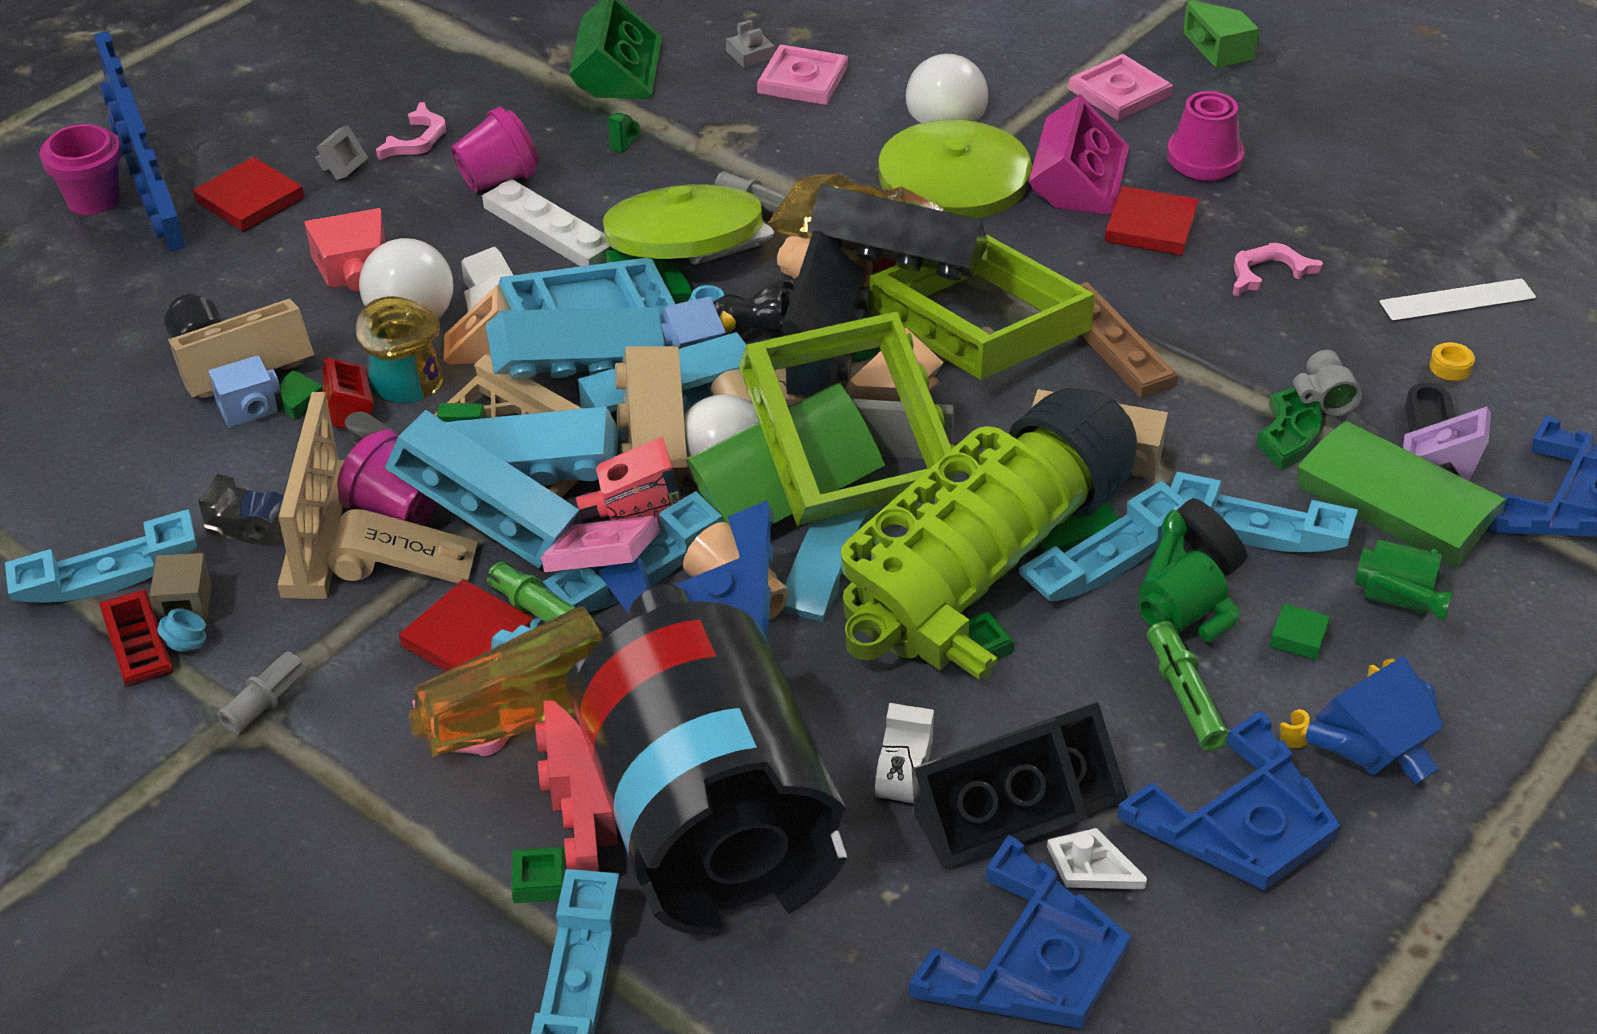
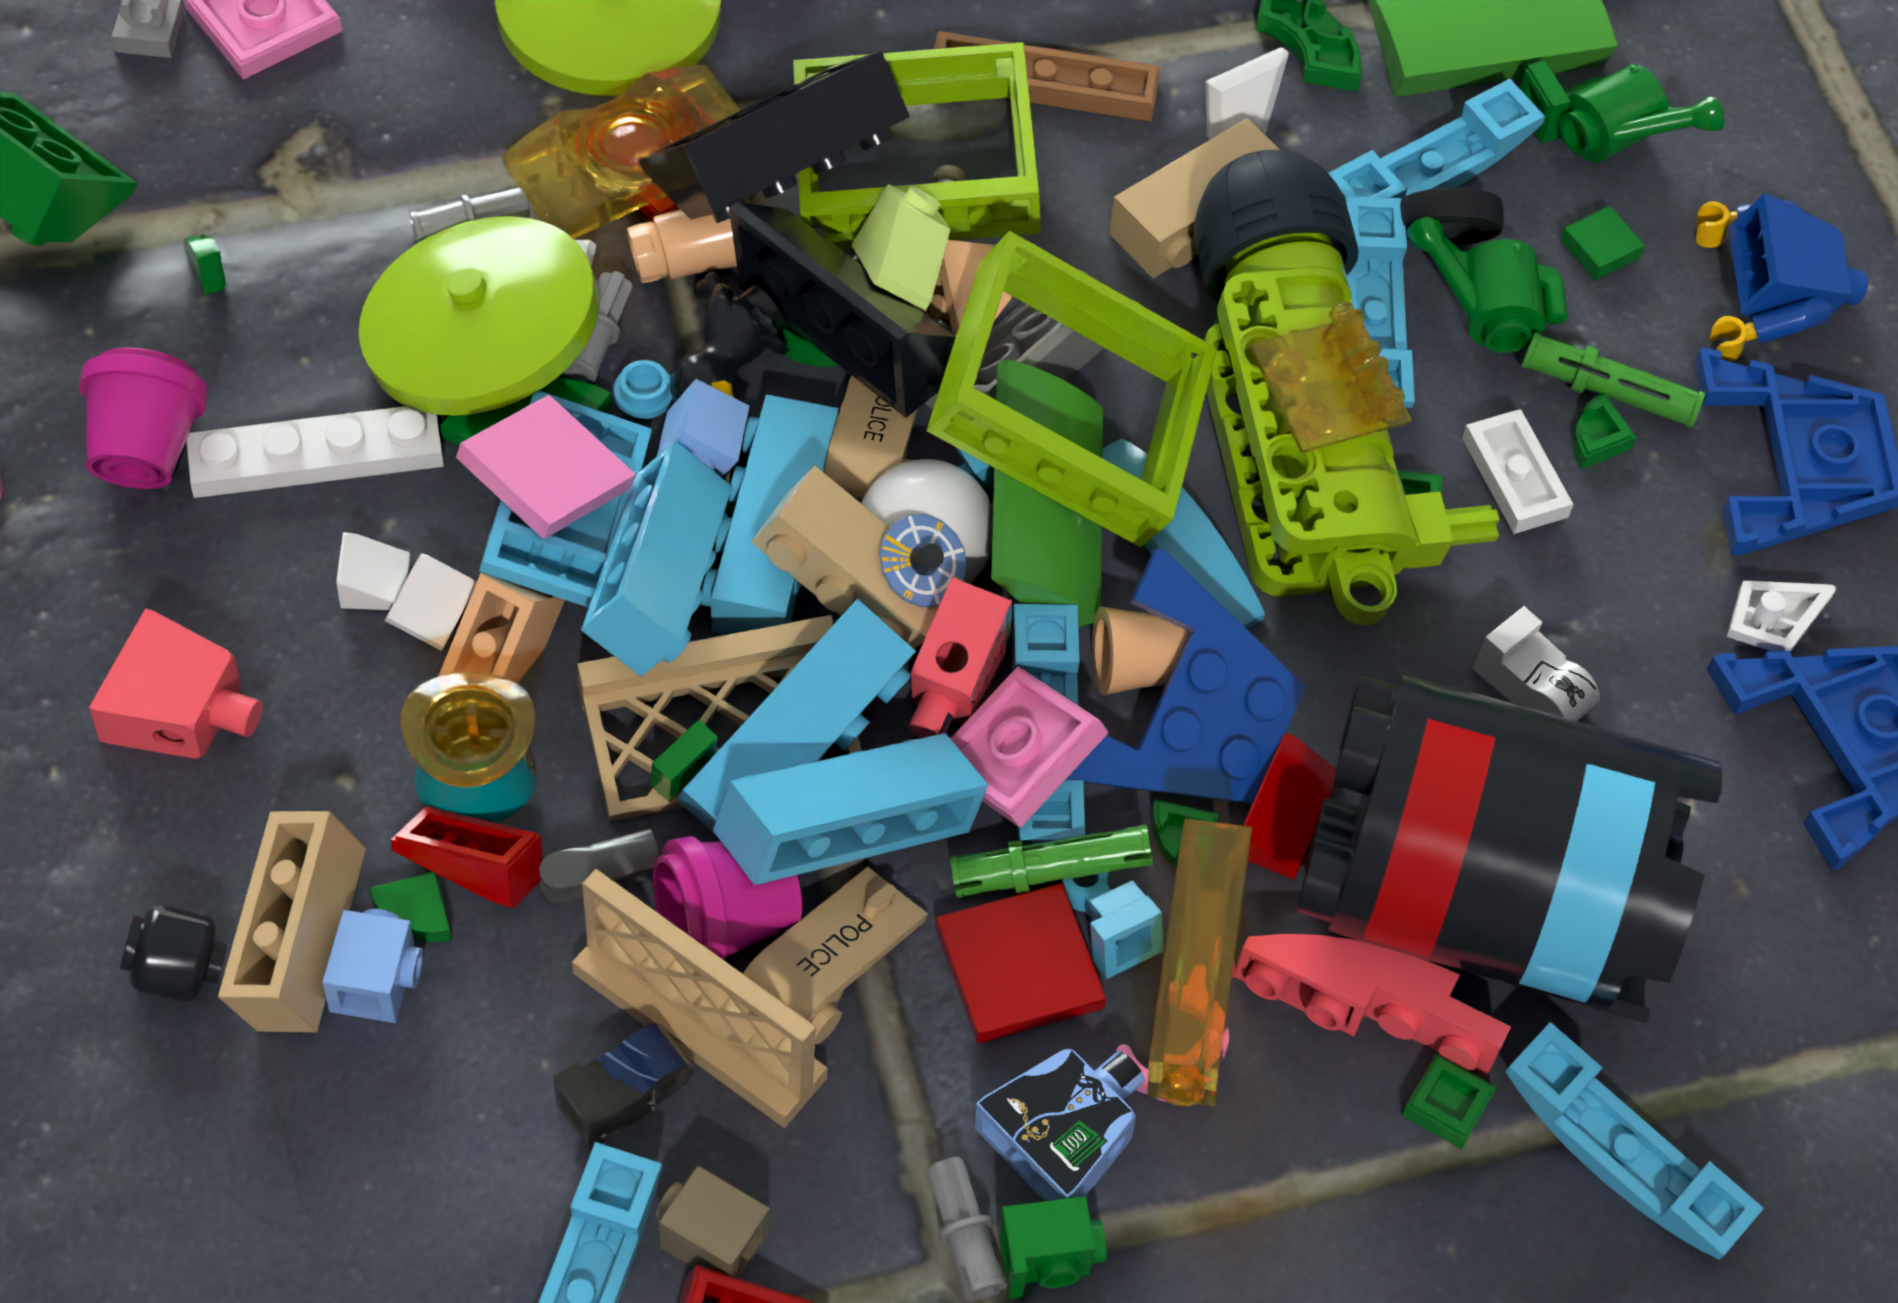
camera: 60 degrees left, 15 degrees up
medium azure plate [157,609,206,652] -> none
white piece [359,238,453,332] -> none
black slope [911,702,1128,869] -> none
none -> bright pink tile [456,395,636,540]
none -> light grey axle [562,271,633,385]
none -> yellowish green slope [852,184,951,311]
none -> medium blue piece [879,514,967,607]
none -> torso [975,1049,1145,1201]
none -> green brick [997,1196,1107,1299]
none -> white piece [1205,47,1289,140]
none -> clear yellow hinge [1249,302,1412,454]
none -> white plate [1462,409,1573,534]
none -> green tile [1520,60,1571,143]
none -> green tile [1572,393,1636,470]

